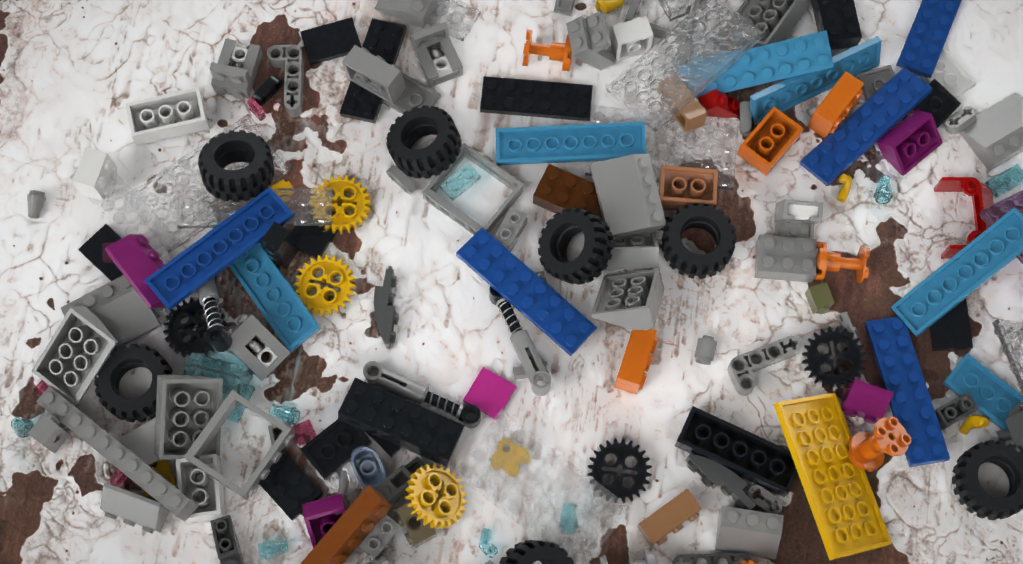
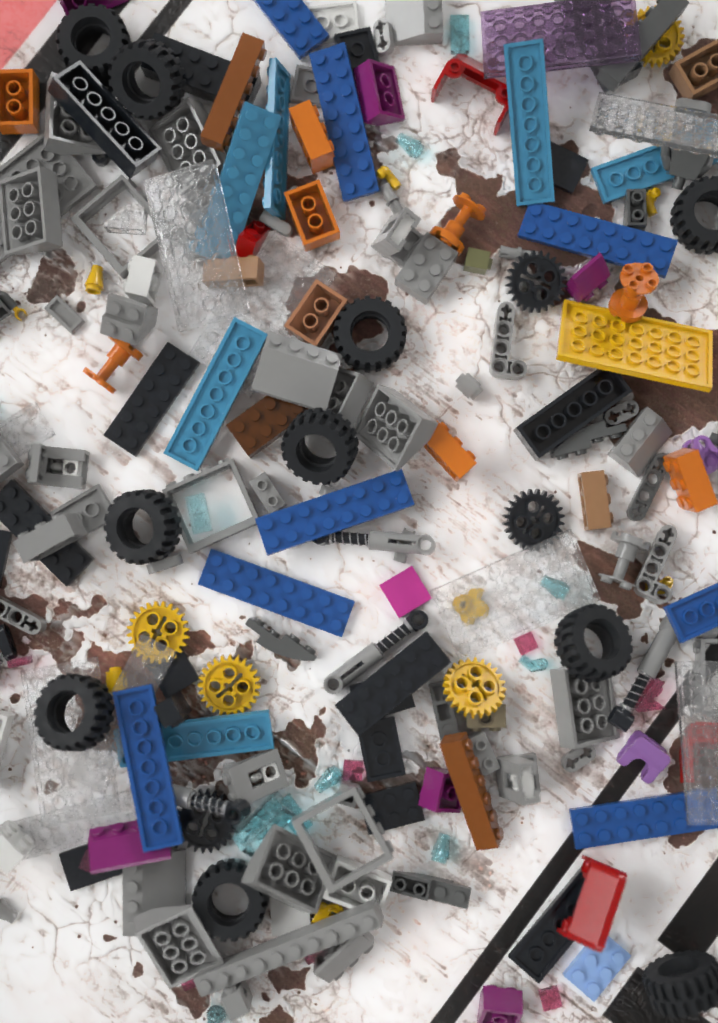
camera: 60 degrees left, 15 degrees up
sand blue piece [351,445,386,488] -> none
none -> blue plate [198,548,355,637]
none -> dark orange brick [200,32,267,152]
none -> light grey axle [380,182,403,214]
none -> clear pink tile [512,629,538,655]

